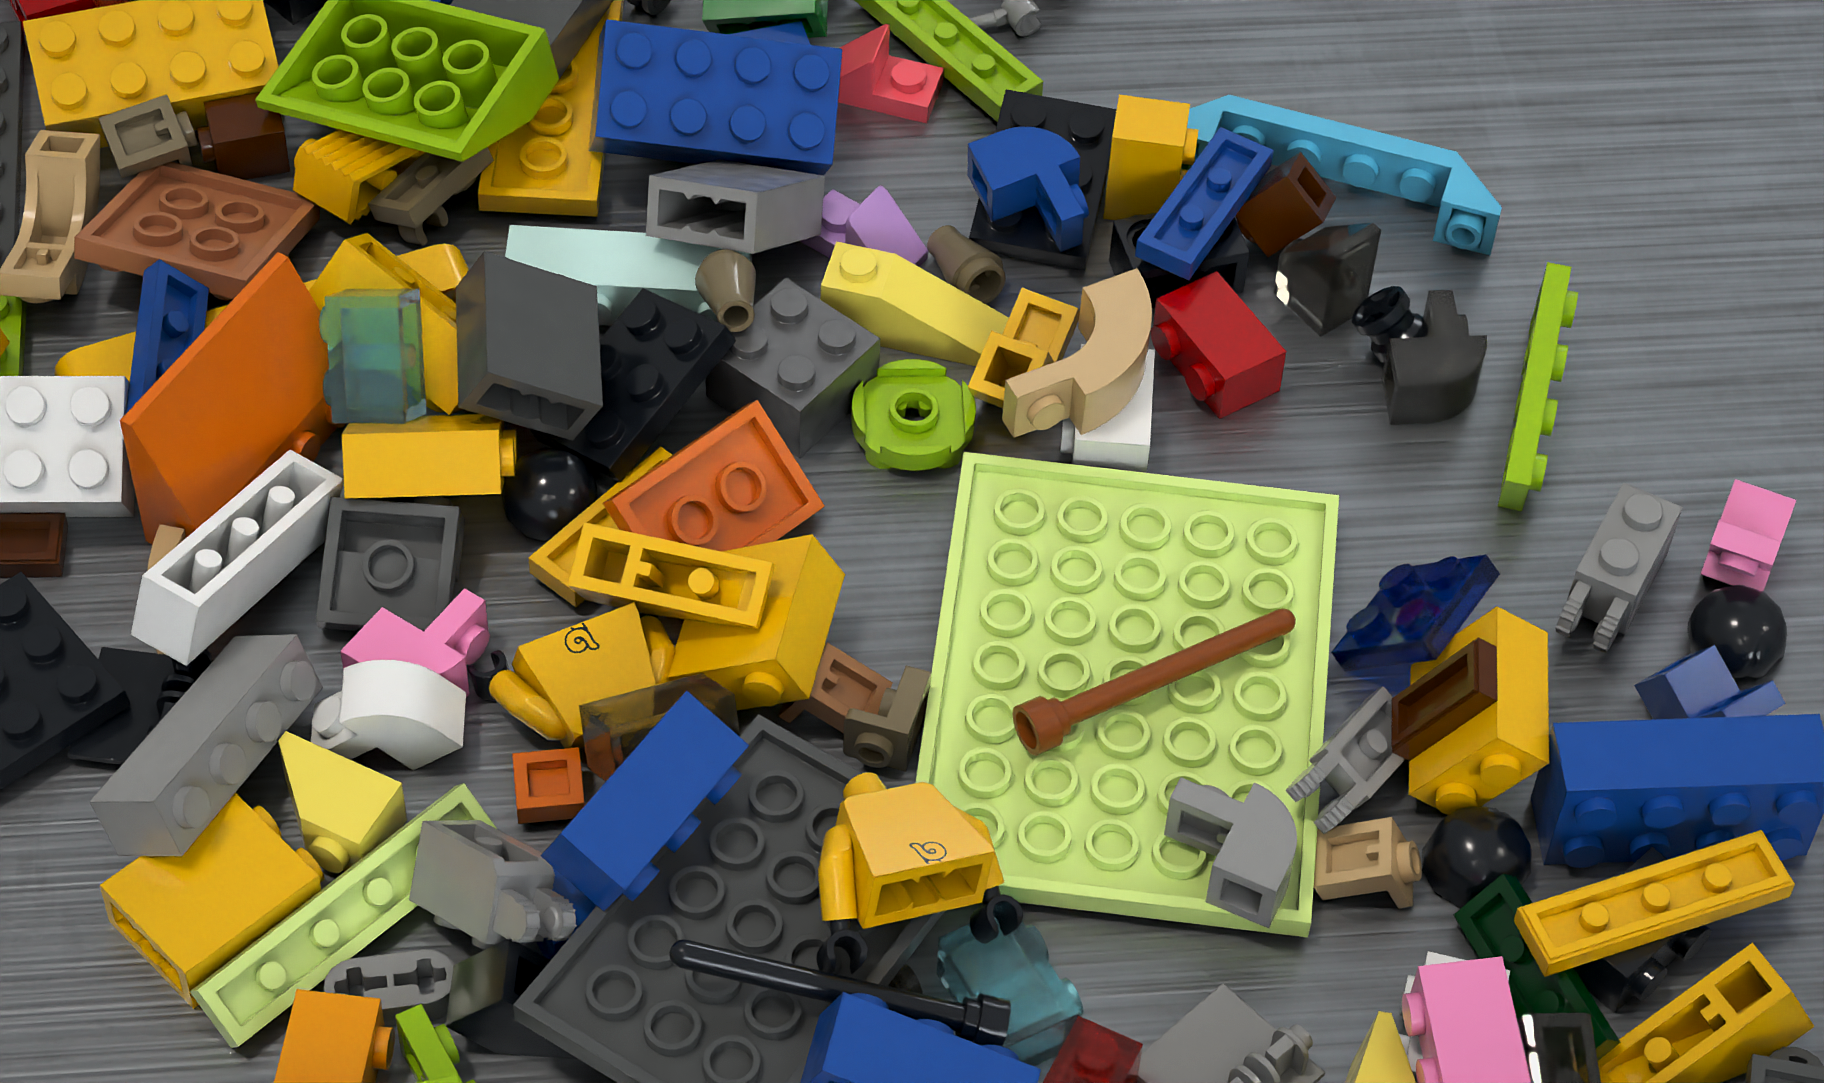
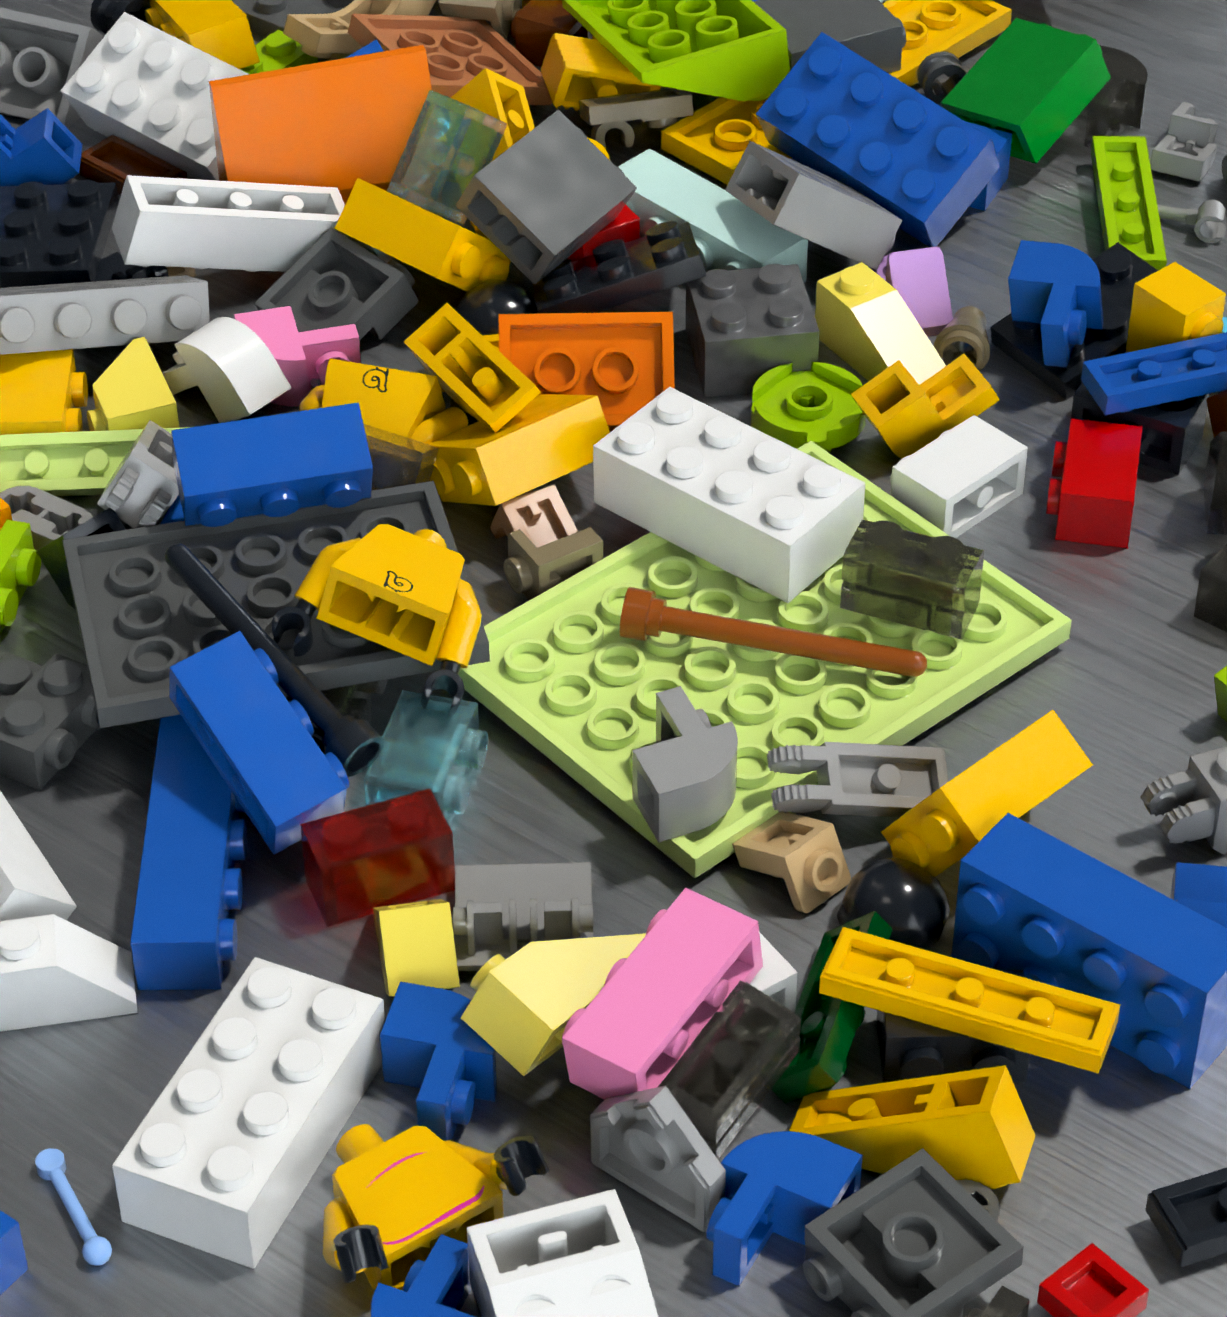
camera: 45 degrees right, 10 degrees down
dark tan cone [695,249,756,332] -> none
coral slope [838,24,944,124] -> none
tan arch [1002,268,1152,438] -> none
clear blue plate [1331,554,1500,672] -> none
reddish brown tile [1391,637,1498,761] -> none
none -> white brick [593,387,865,603]
none -> clear smoke brick [840,520,984,639]

